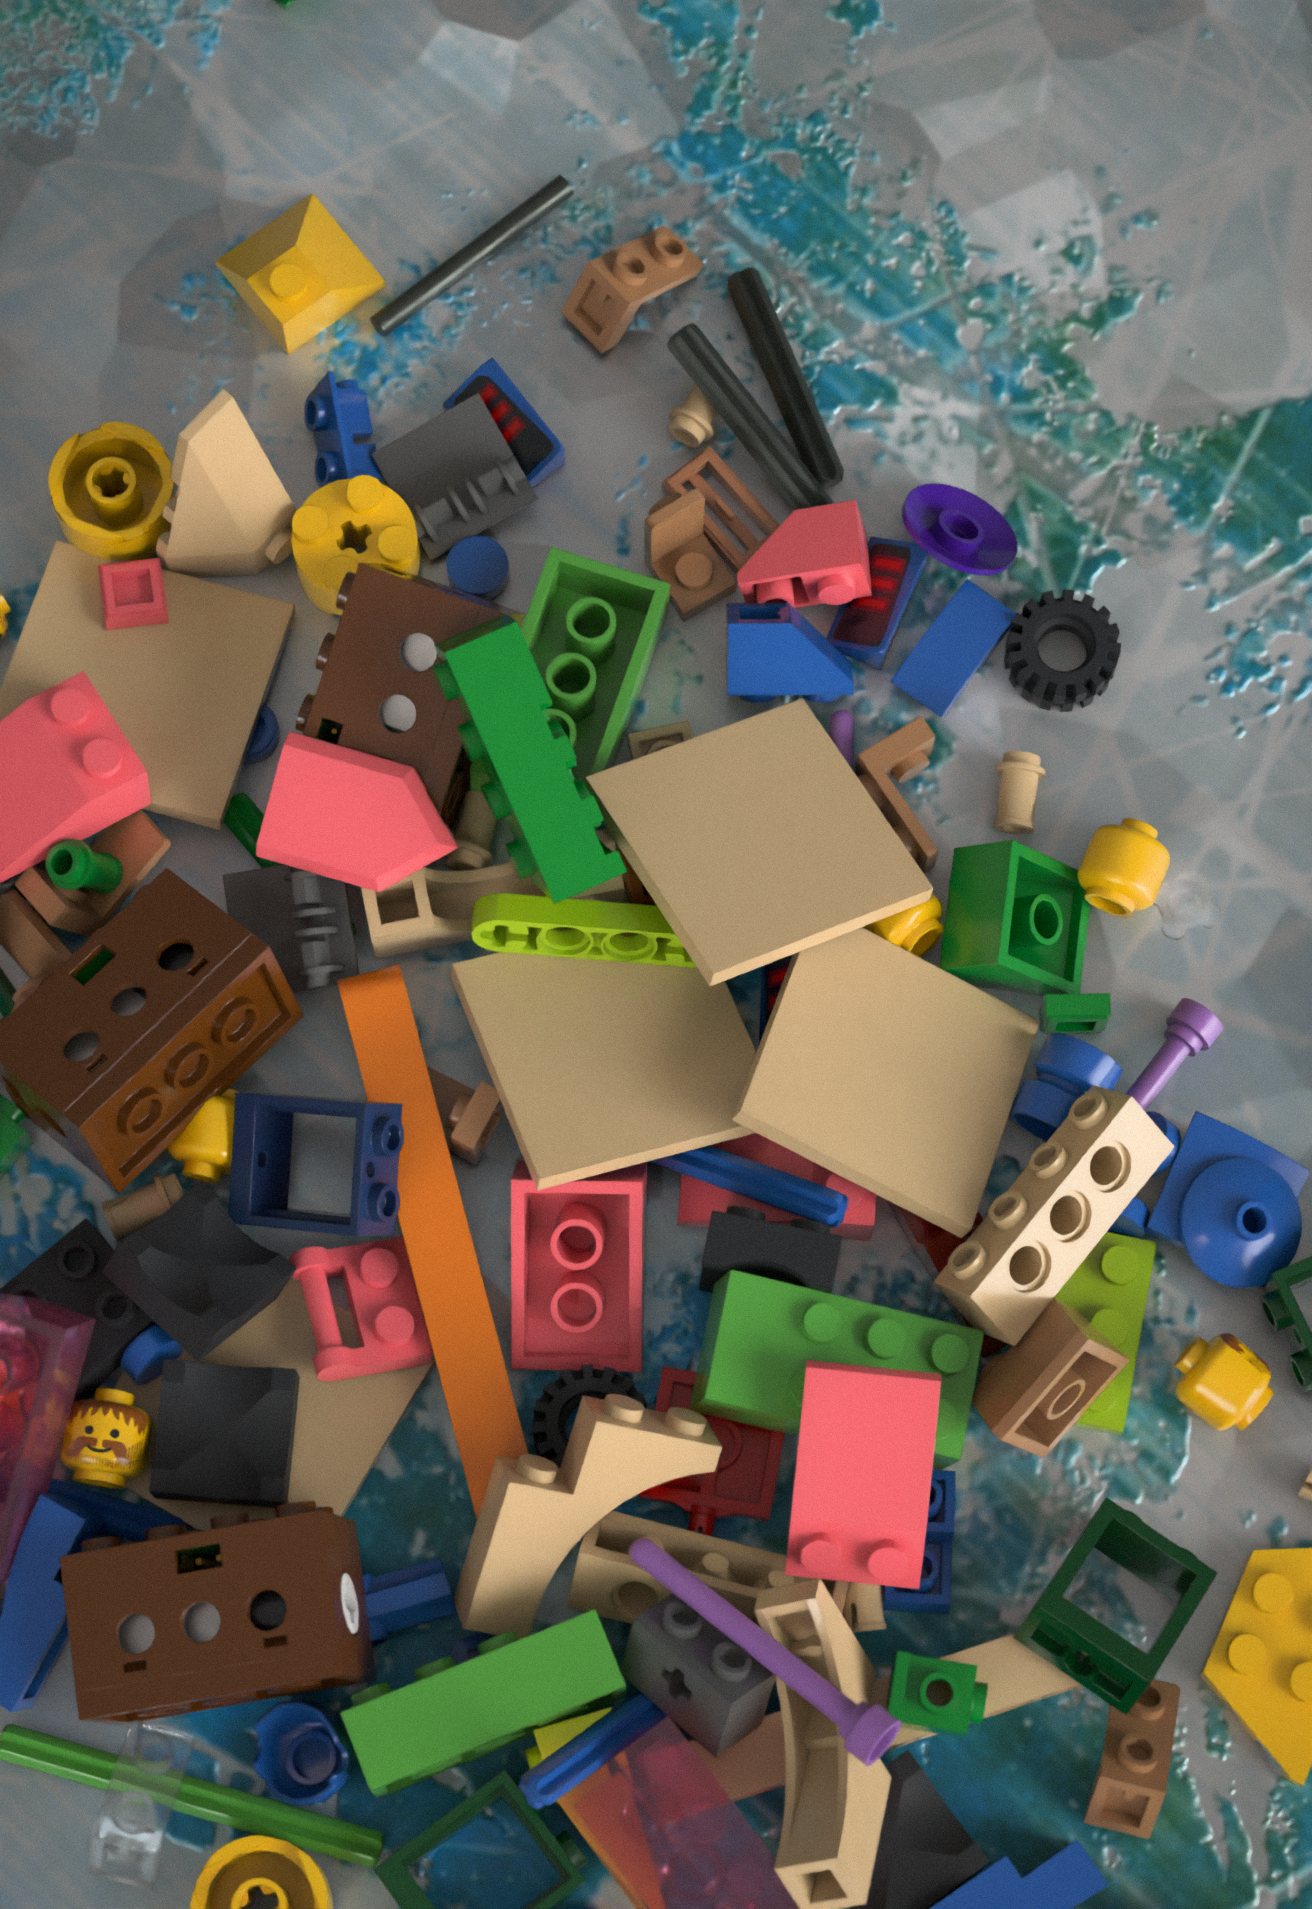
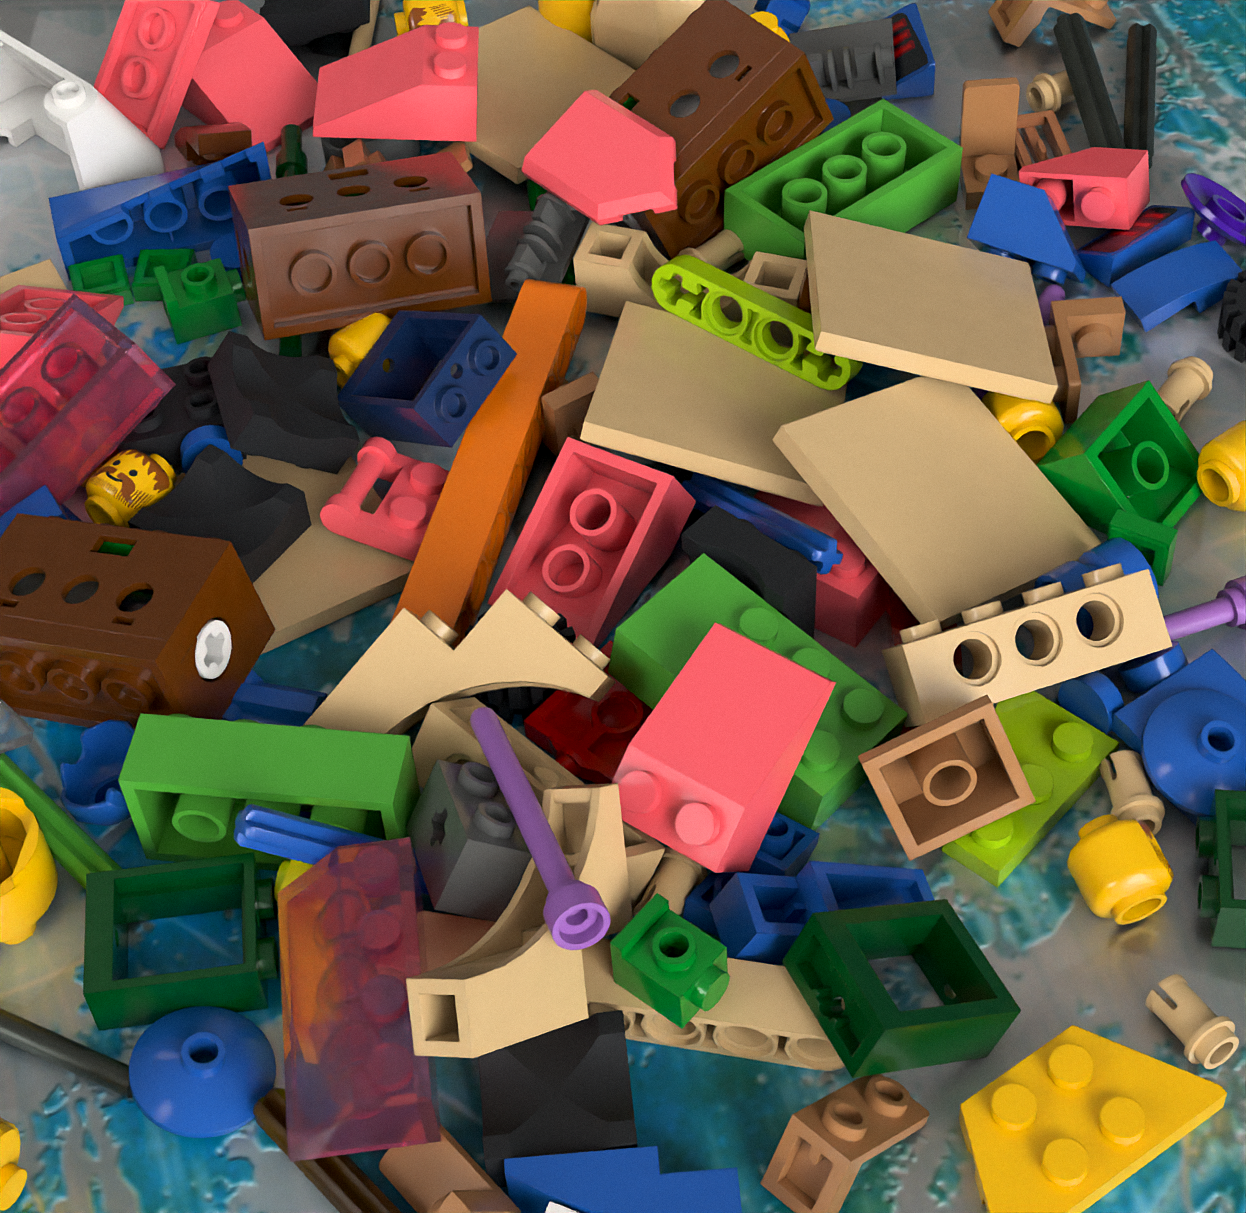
camera: 35 degrees right, 25 degrees down
green pin [46,839,123,894] -> none
coral tile [97,557,169,630] -> none
green wedge [431,614,627,904] -> none
none -> blue slope [709,861,935,965]
none -> tan pin [1099,750,1165,835]

